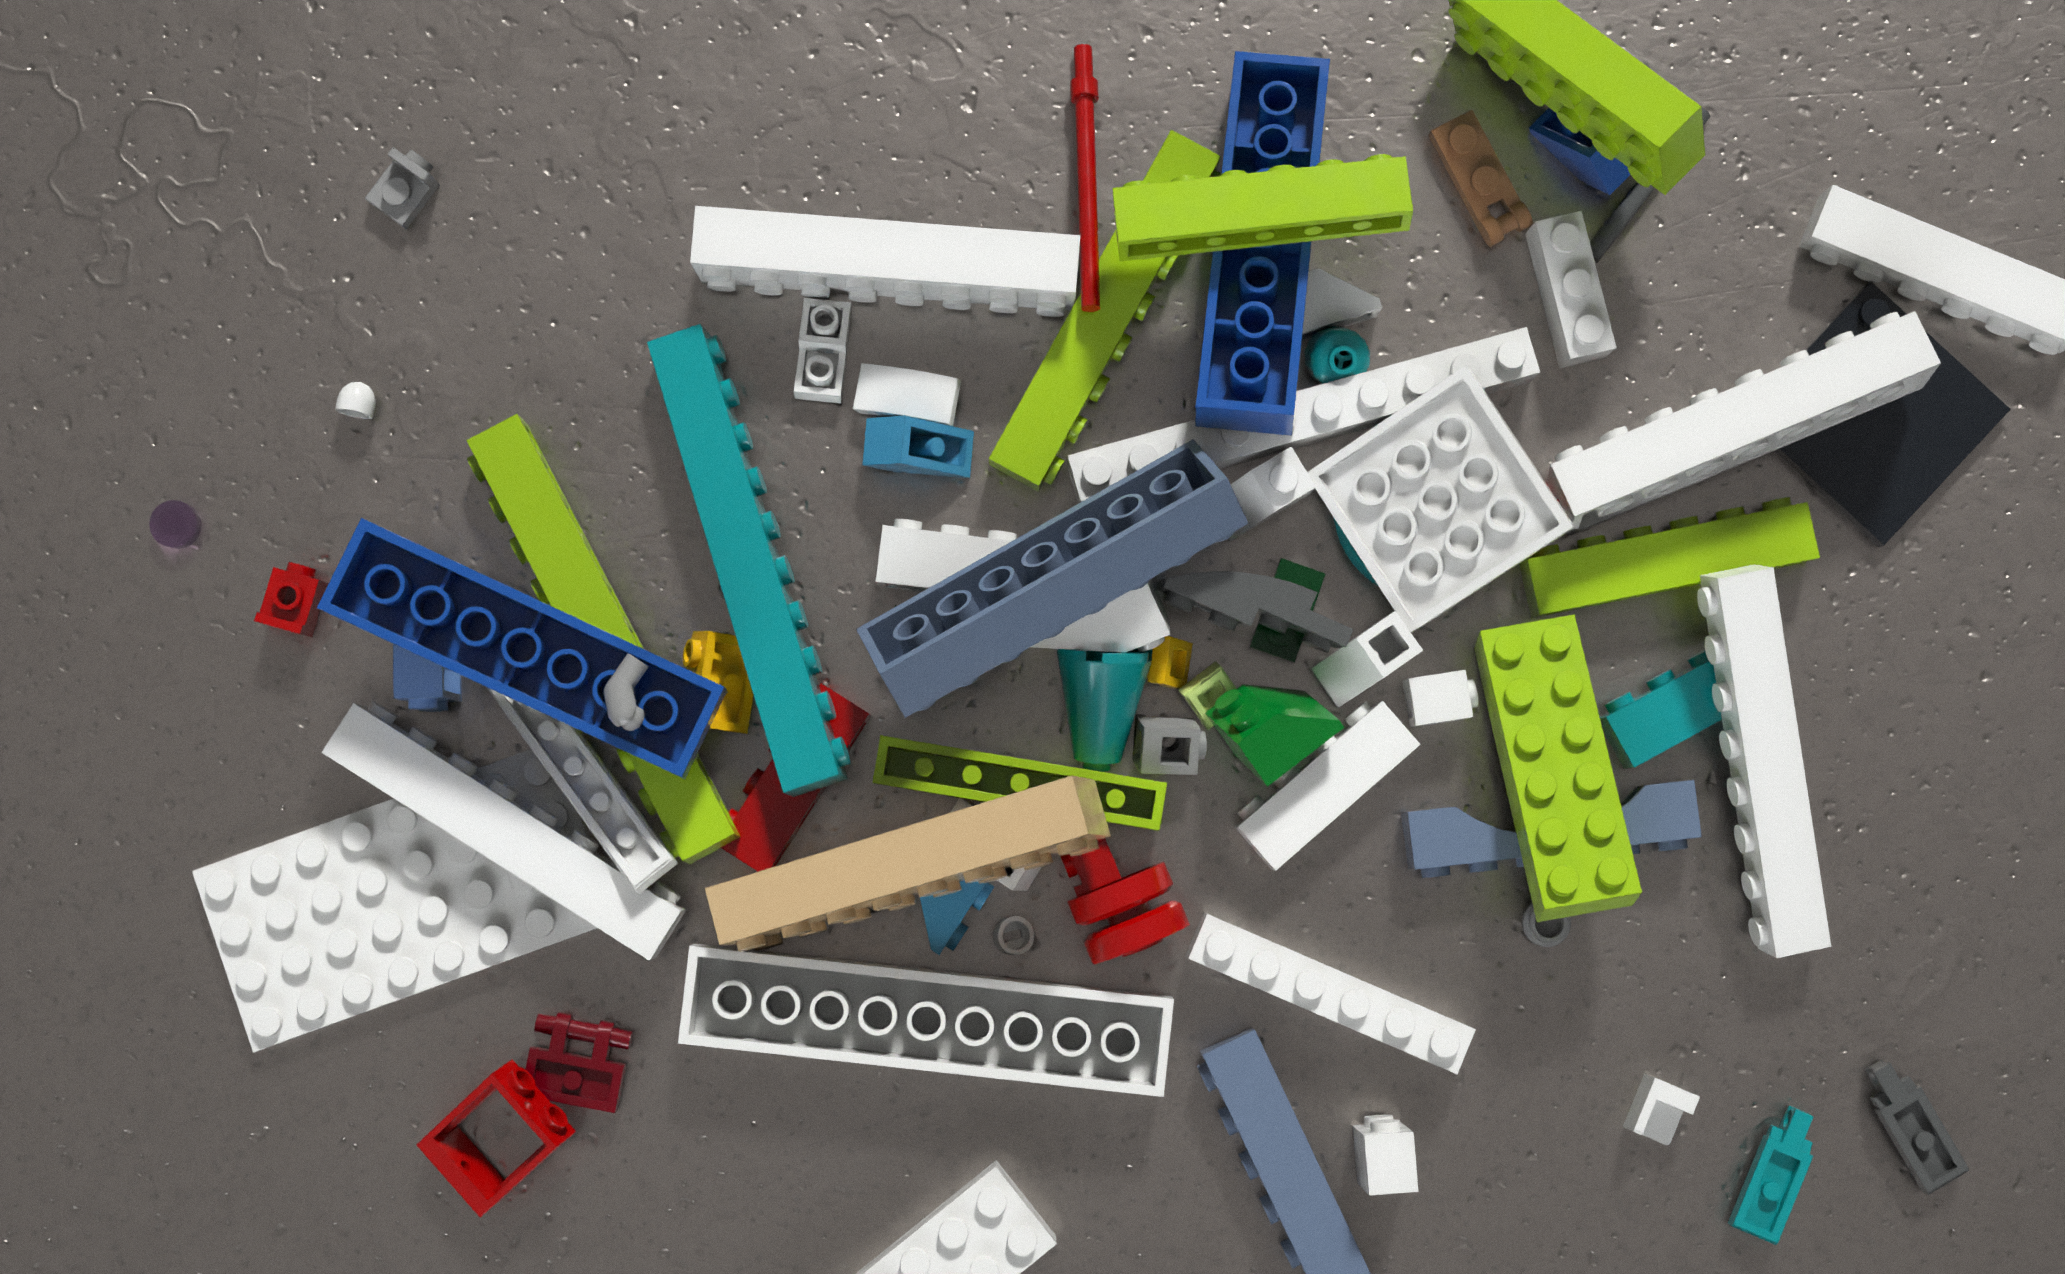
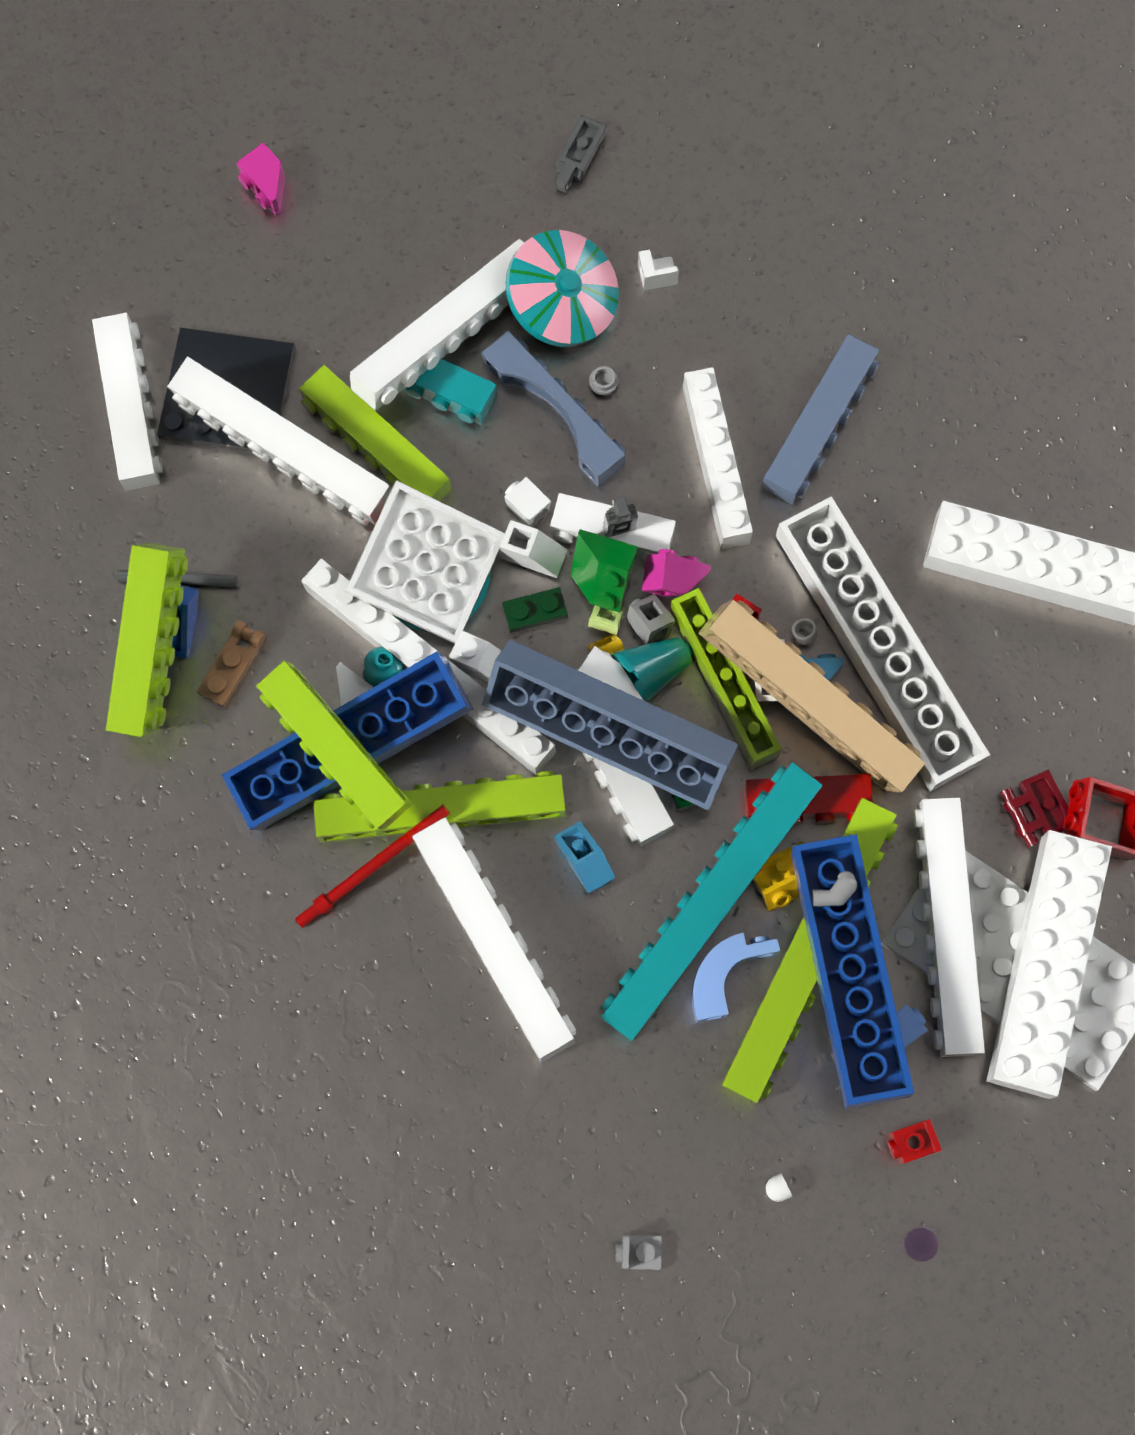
camera: 120 degrees left, 10 degrees down
white tile [486,687,678,894] -> none
white slope [794,298,851,404] -> none
white slope [853,363,961,426] -> none
red wheel [1067,862,1190,965] -> none
dark grey slope [1156,571,1354,653] -> none
white brick [1352,1115,1419,1196] -> none
lime brick [1474,614,1642,922] -> none
white brick [1525,211,1617,369] -> none
teal hinge [1727,1106,1813,1245] -> none
none -> dish [505,230,619,347]
none -> dark grey hinge [603,496,638,537]
none -> dark pink slope [642,549,711,597]
none -> light blue arch [692,933,780,1023]
none -> white brick [986,830,1112,1099]

